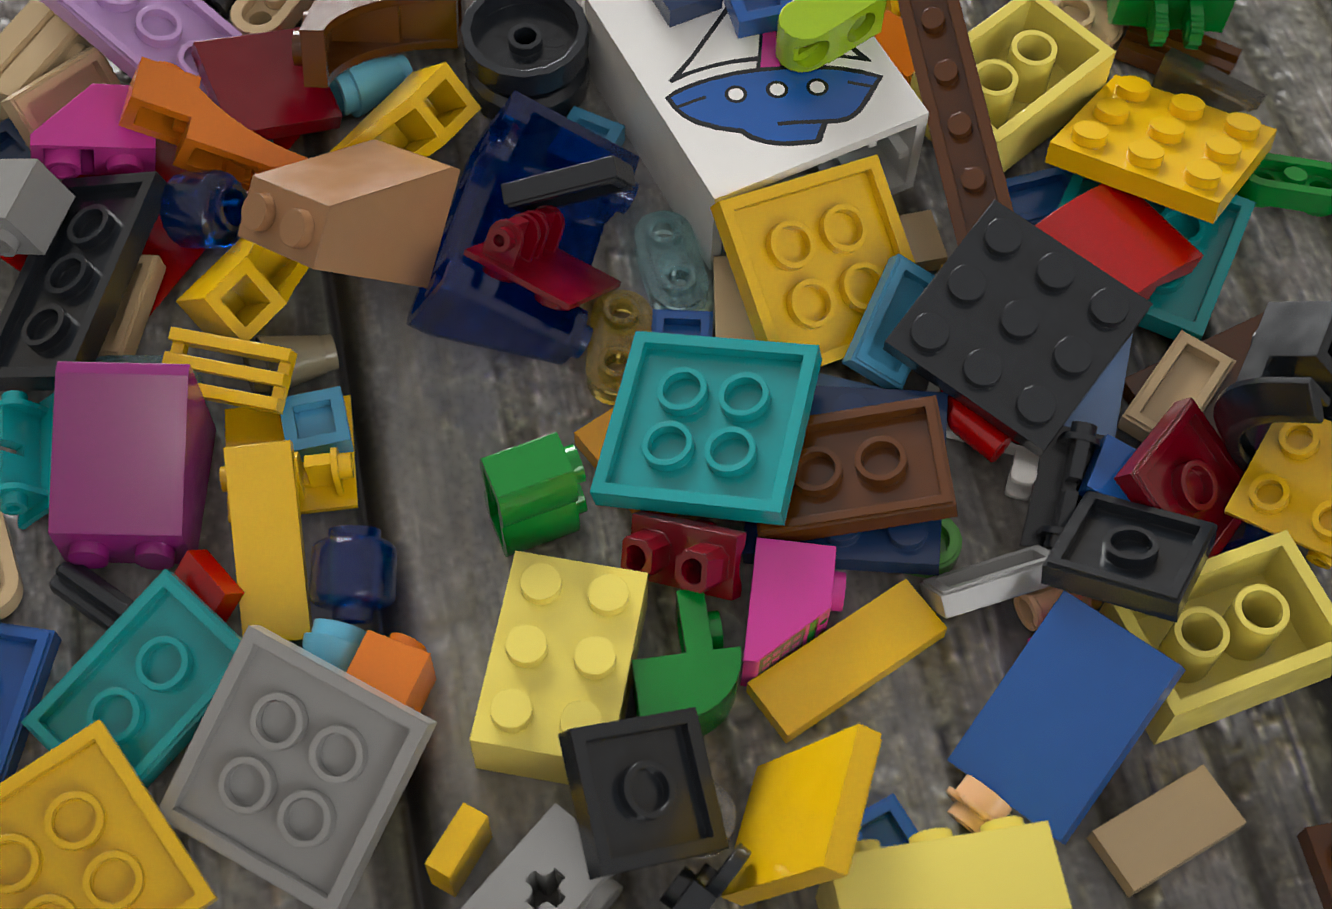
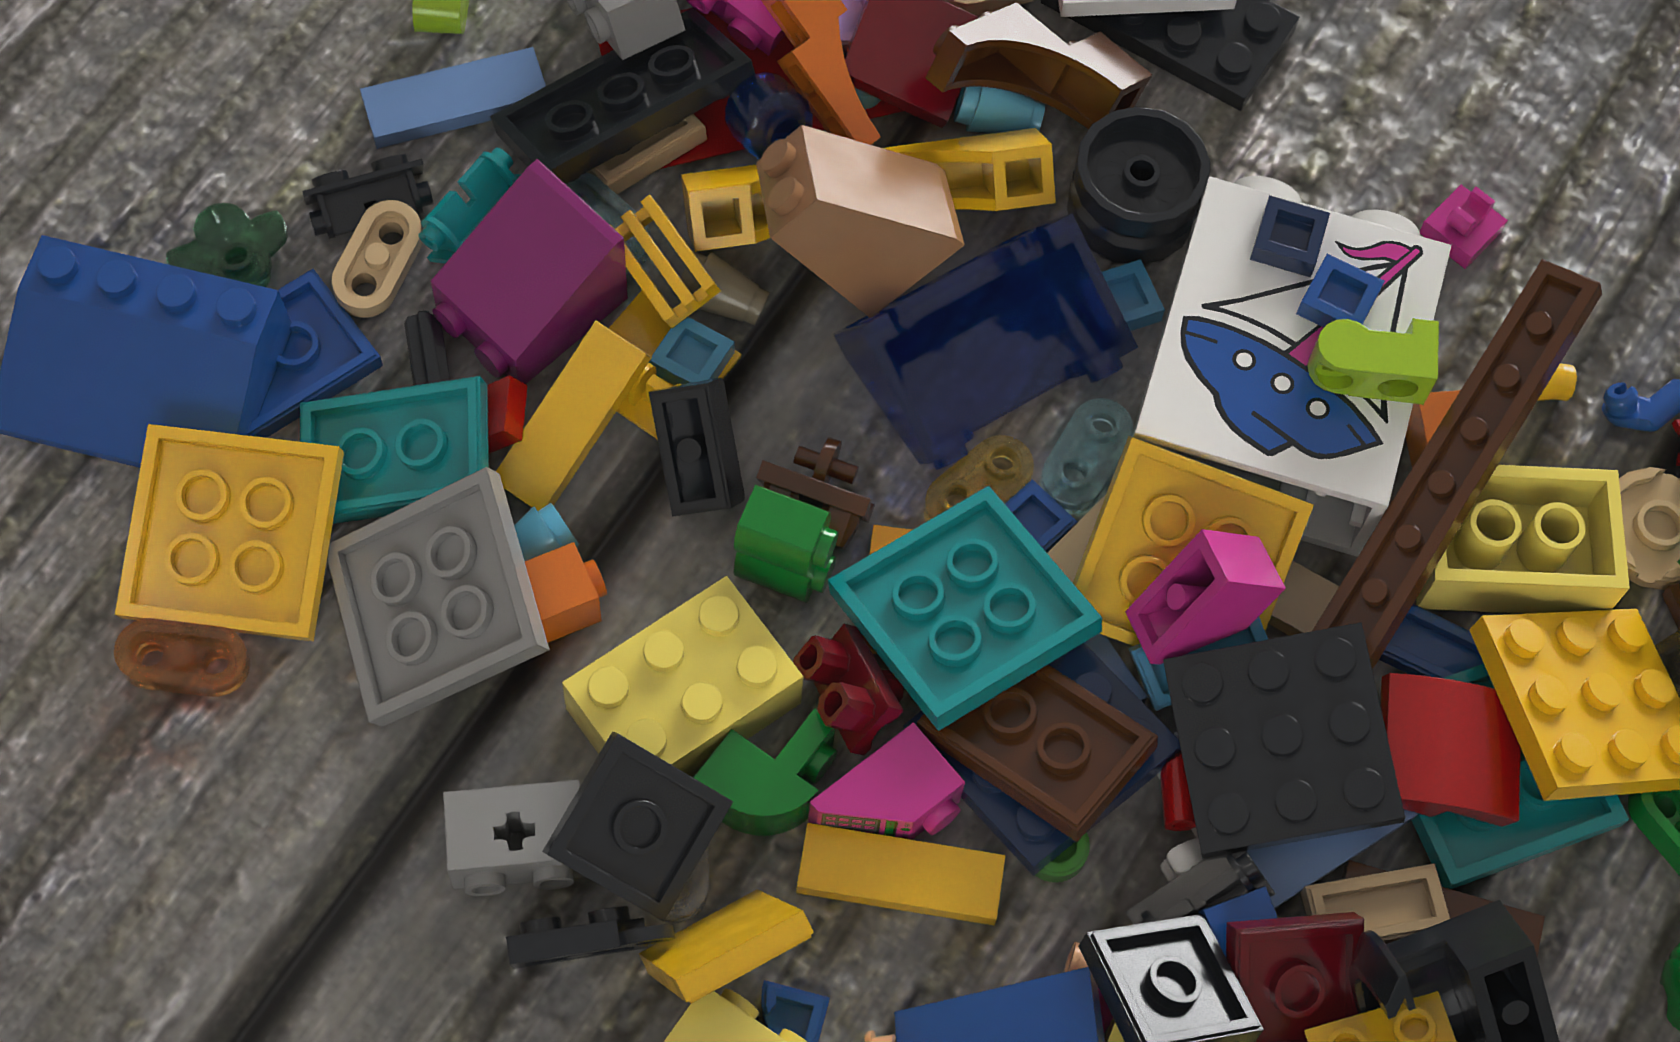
camera: 40 degrees right, 5 degrees up
clear blue head [310,525,397,625] -> none
yellow tile [424,802,493,897] -> none
dark red hinge [463,205,621,311] -> none
black tile [501,155,636,213] -> none
light grey tile [920,545,1050,619] -> none
none -> black slope [649,378,745,517]
none -> reddish brown hips [756,437,875,550]
none -> dark pink slope [1125,529,1286,665]

